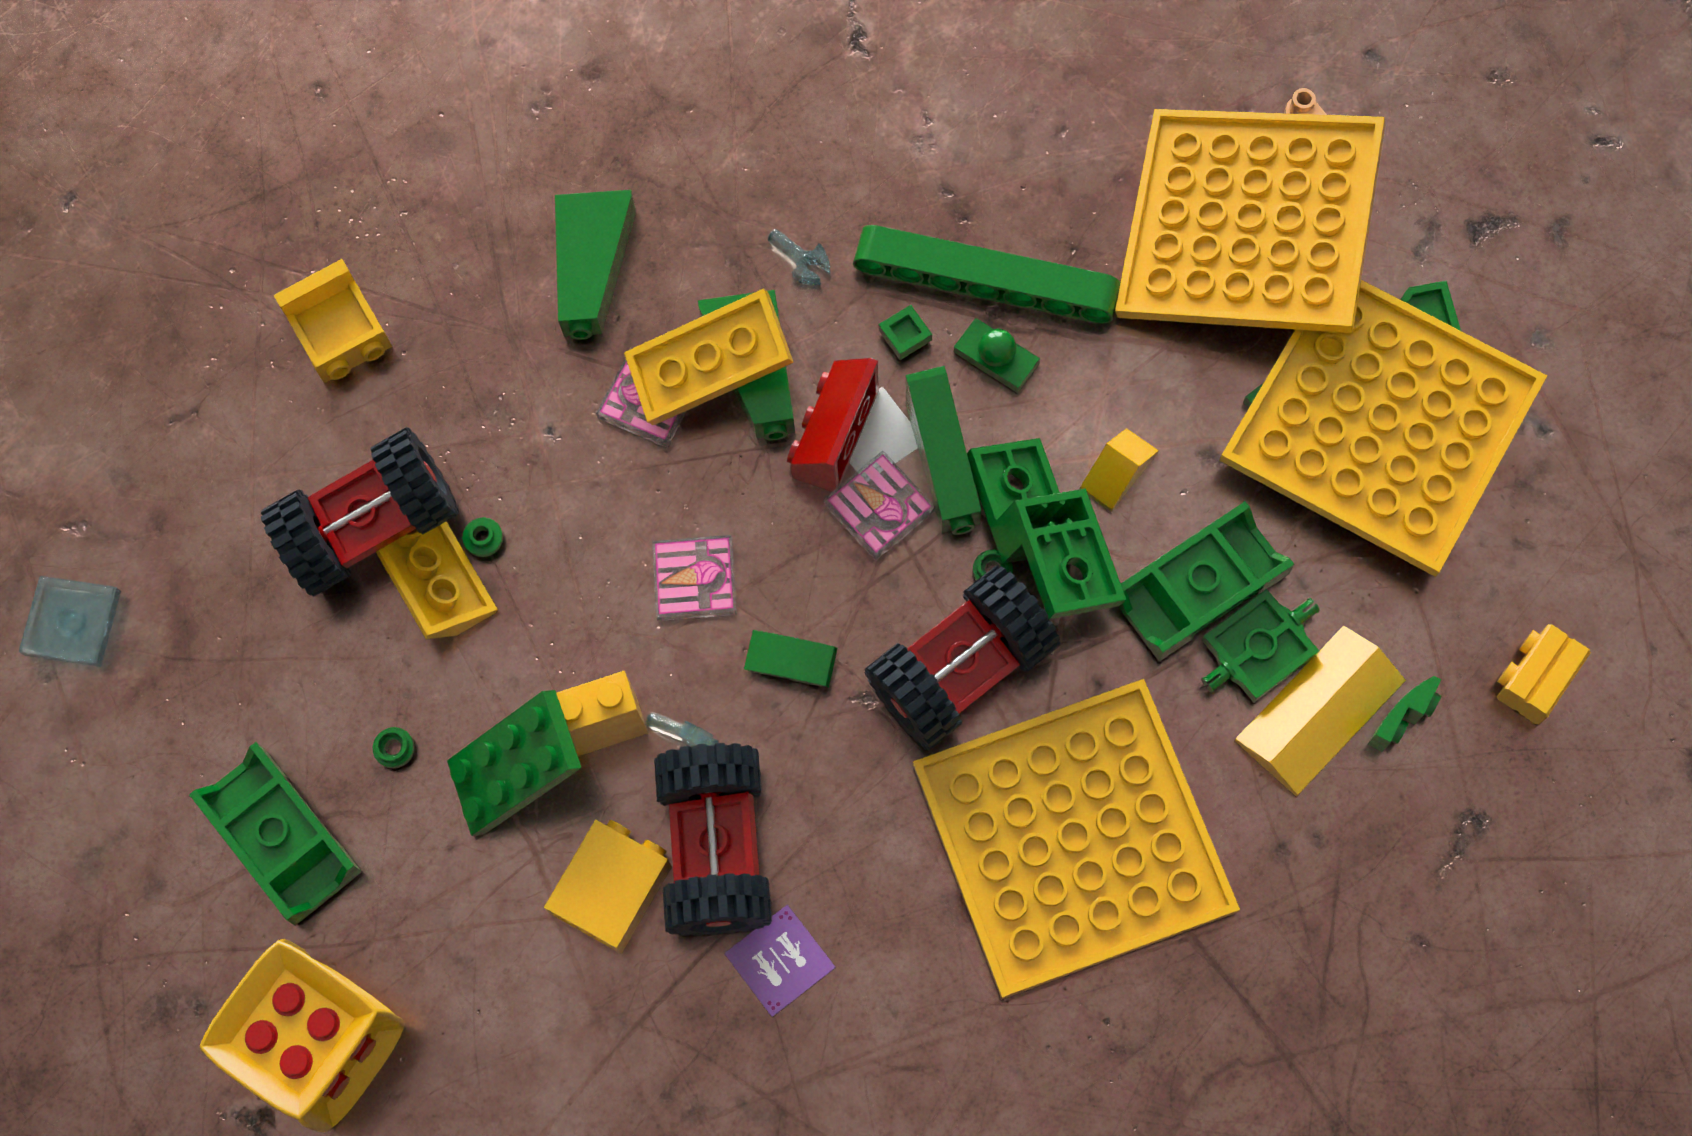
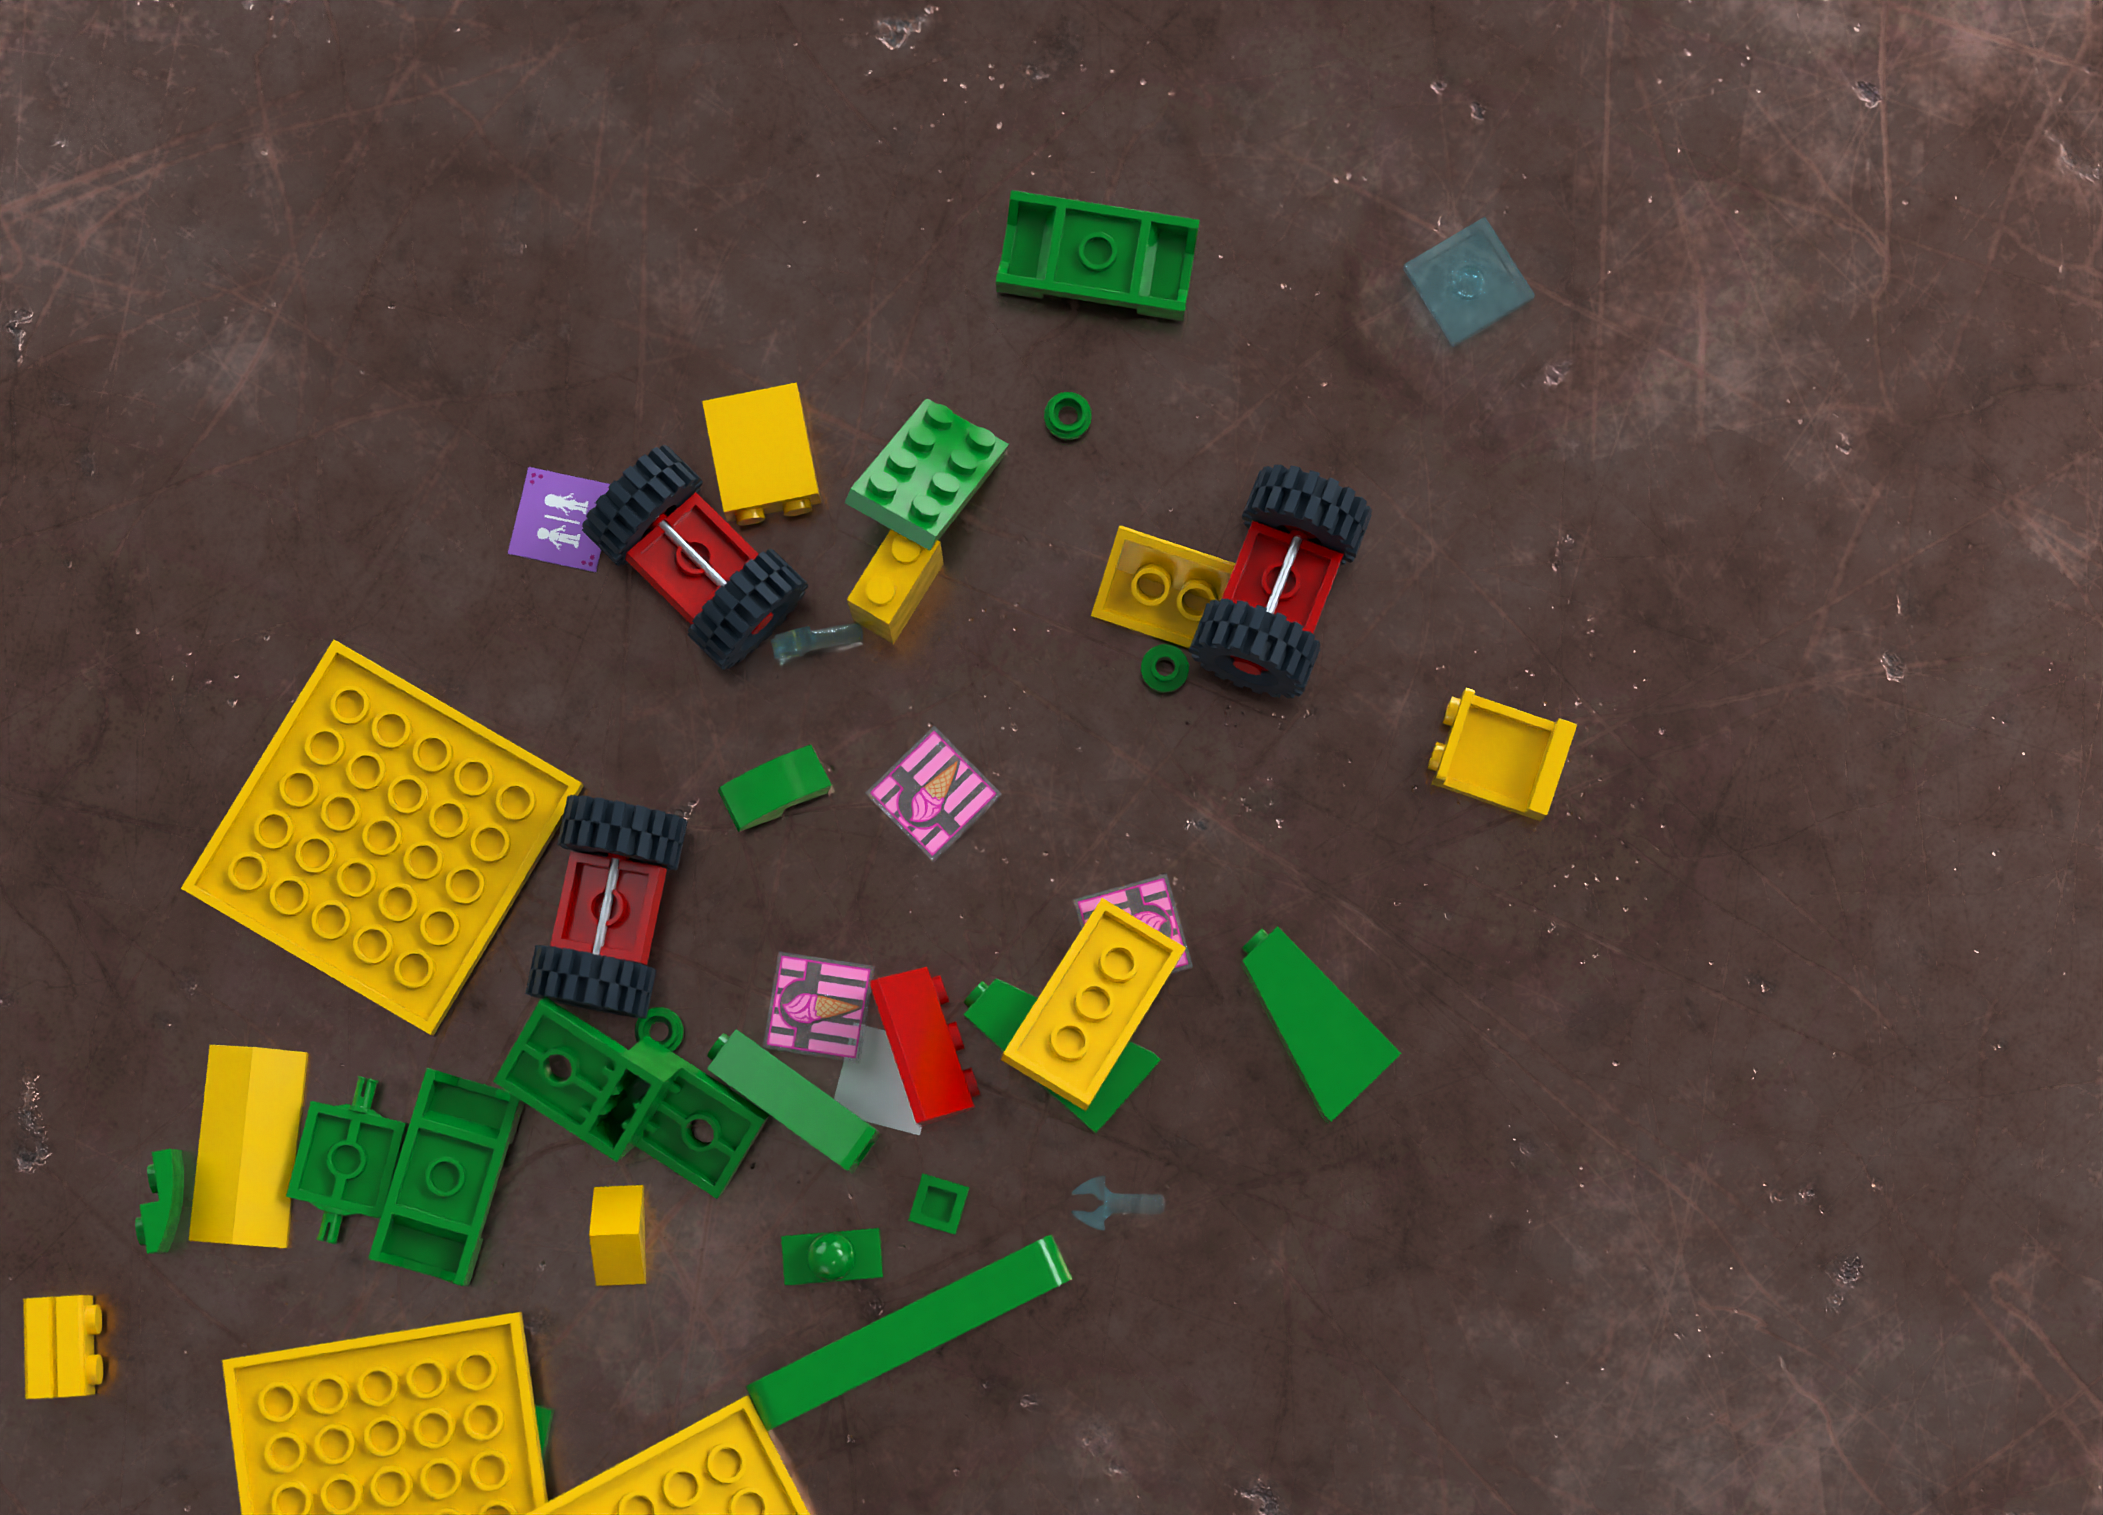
camera: 135 degrees right, 10 degrees up
yellow piece [200,939,405,1133] -> none

